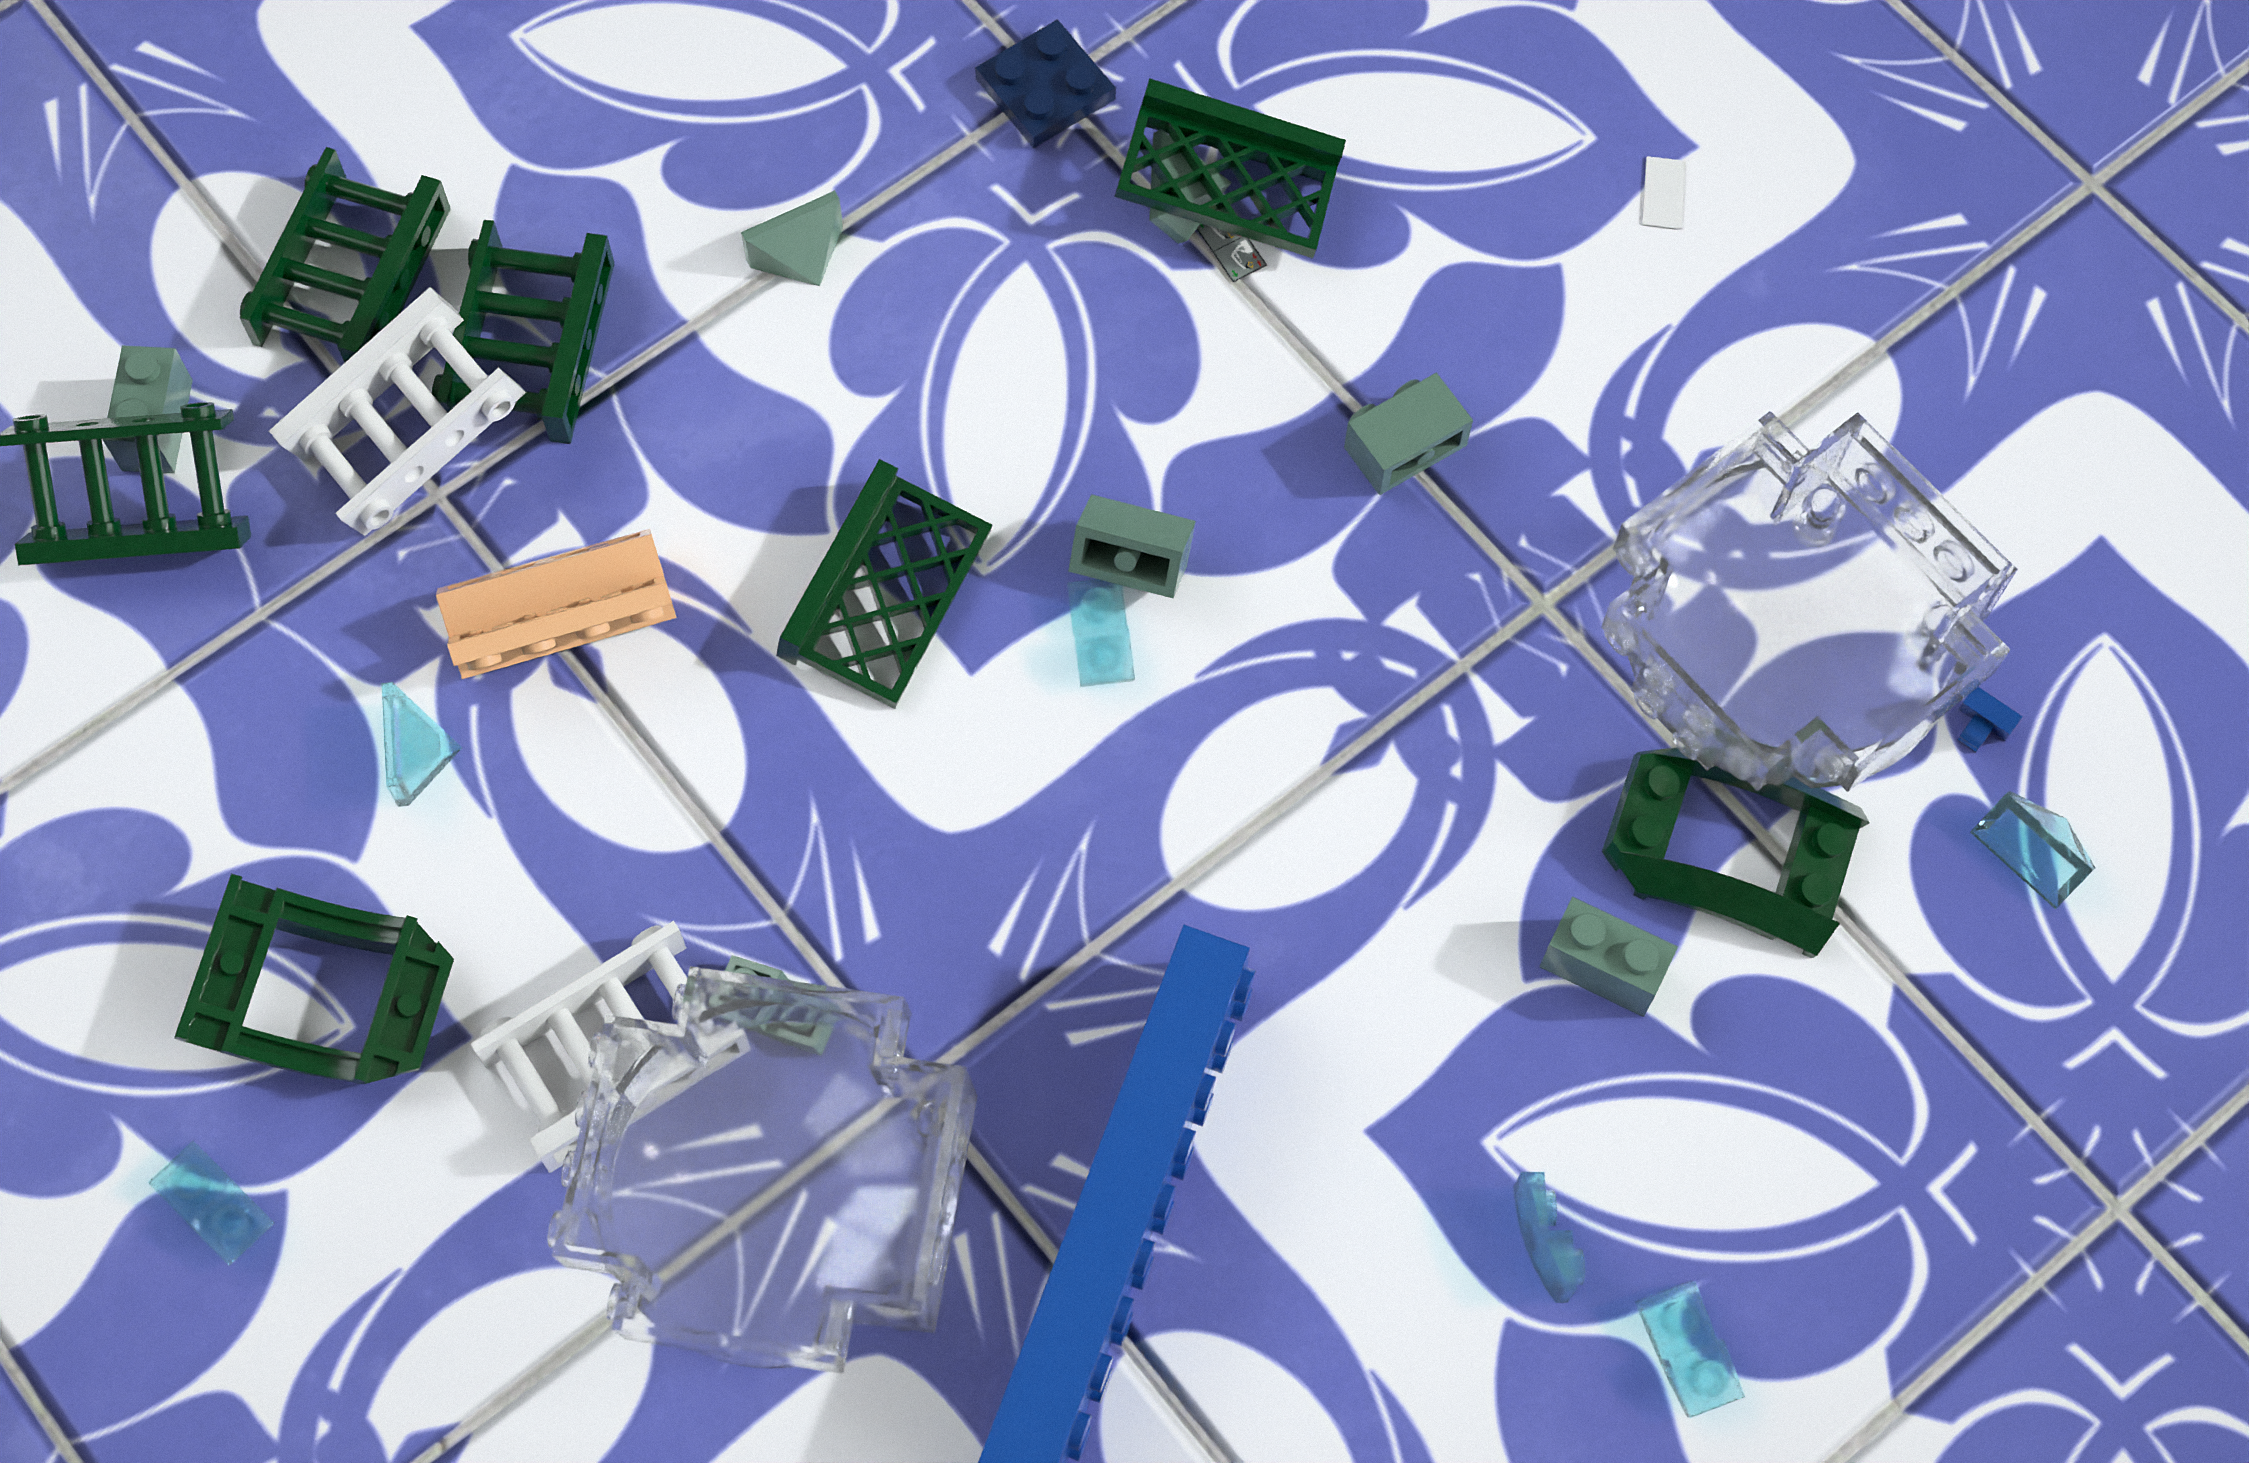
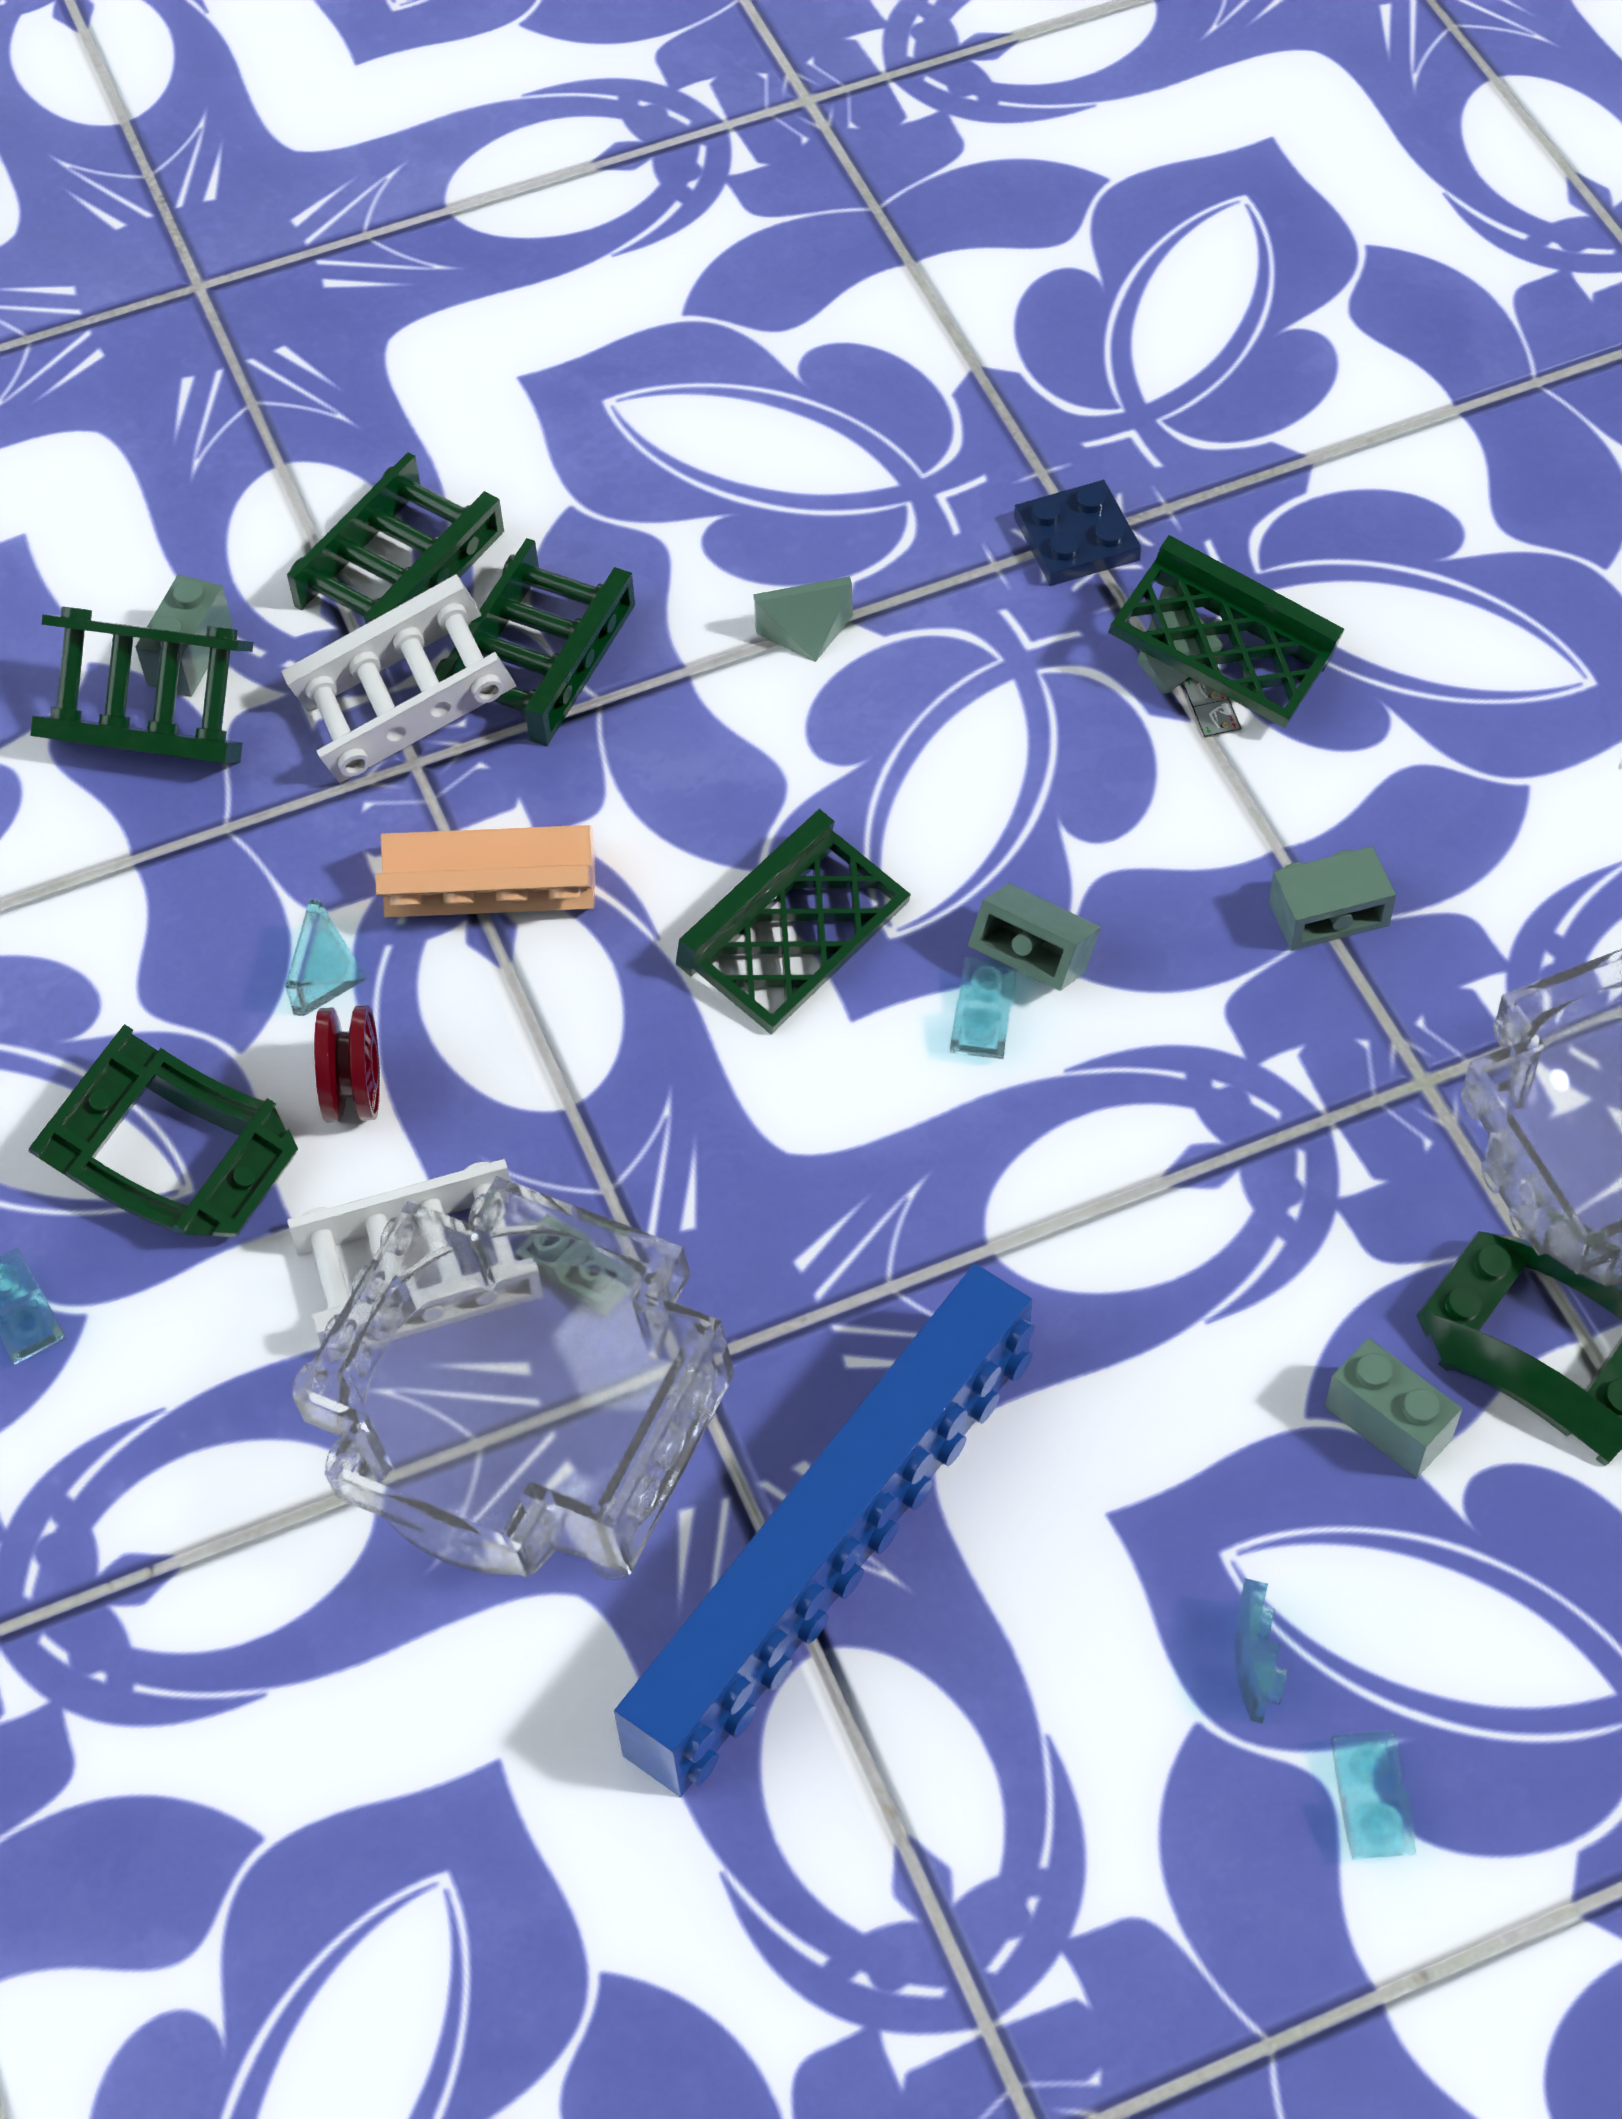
camera: 20 degrees right, 10 degrees down
none -> dark red wheel [314,1005,380,1123]

